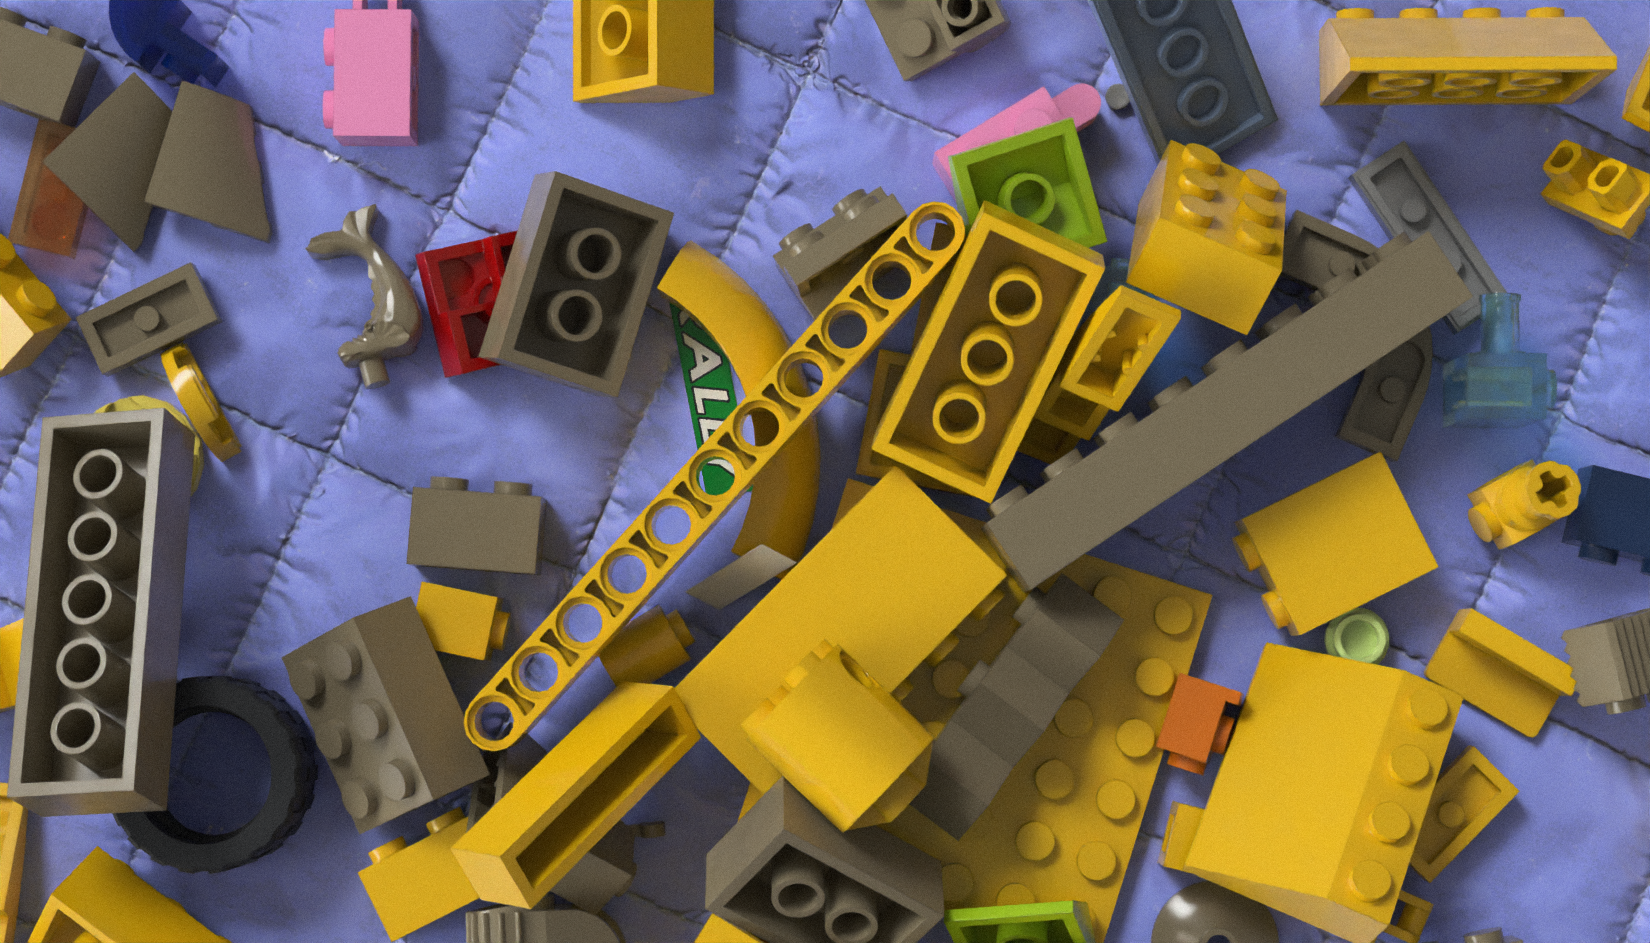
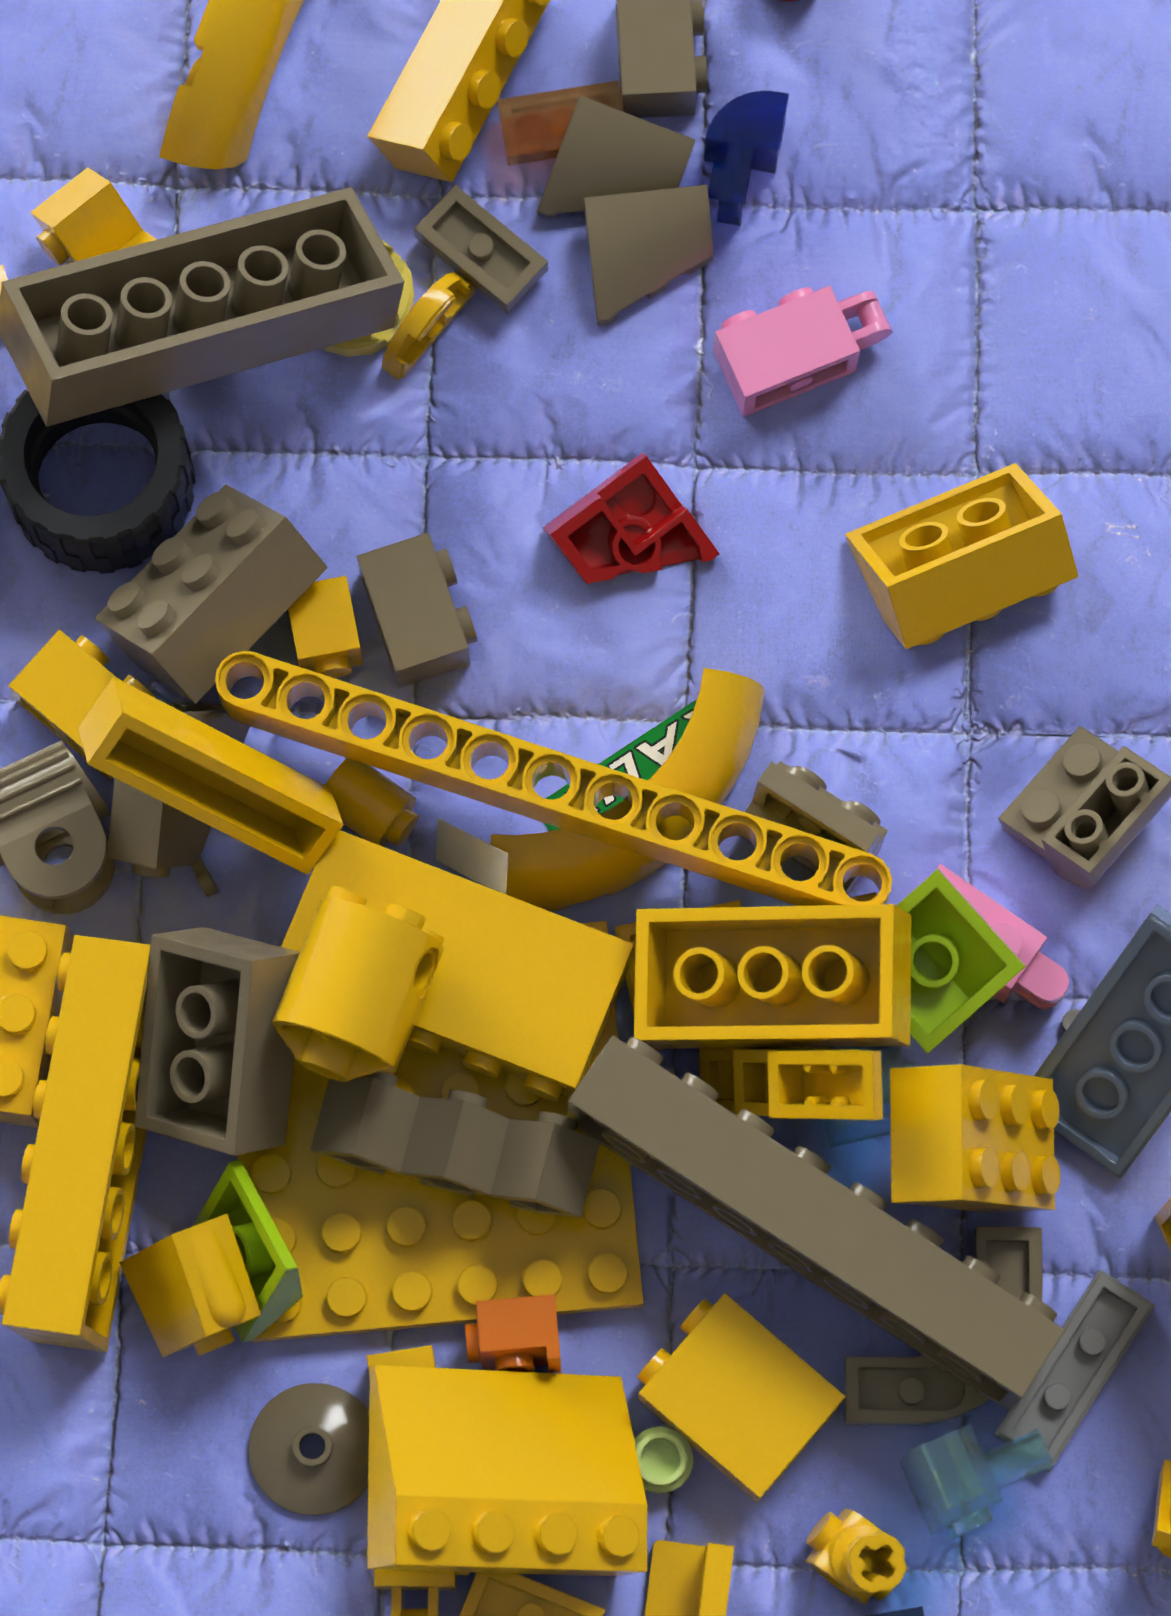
camera: 65 degrees right, 10 degrees down
dark tan animal [305,204,423,389] -> none
dark tan brick [479,171,674,397] -> none

